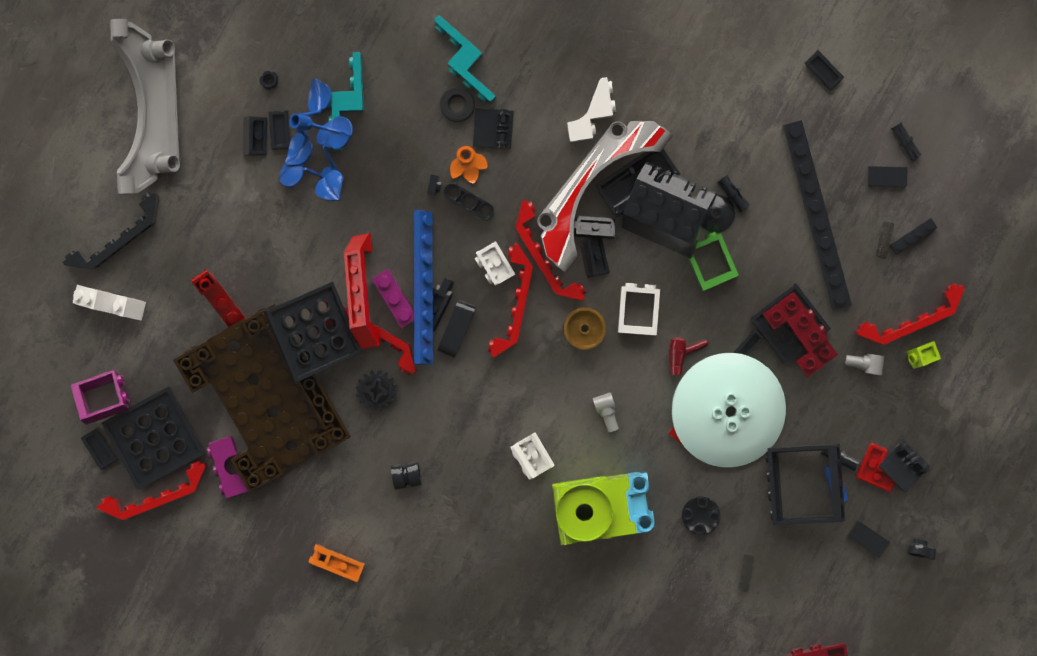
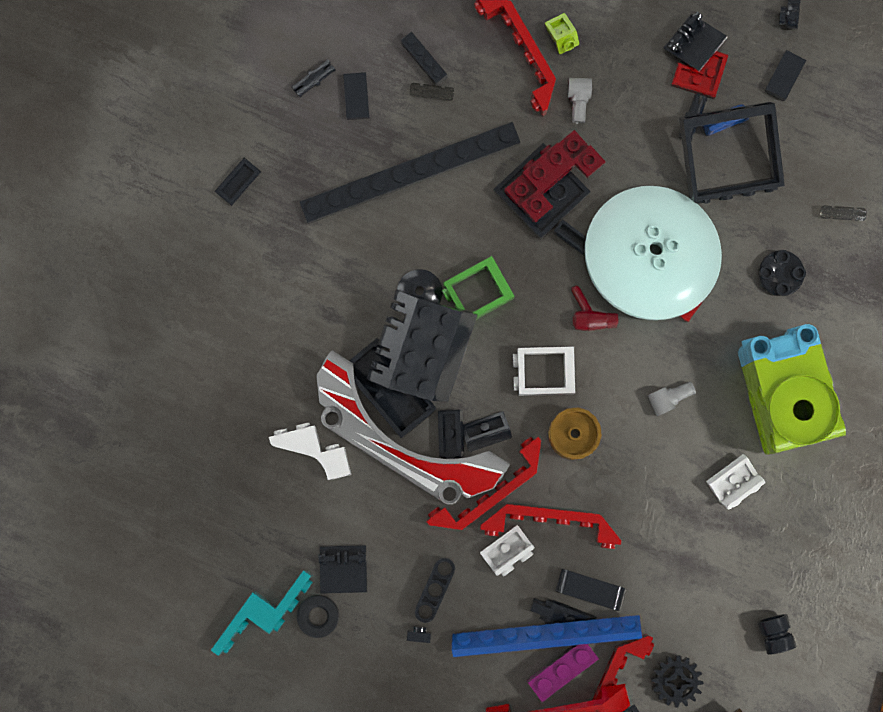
camera: 90 degrees left, 5 degrees down
orange plate [450,146,488,184] -> none
black pin [717,175,750,213] -> none

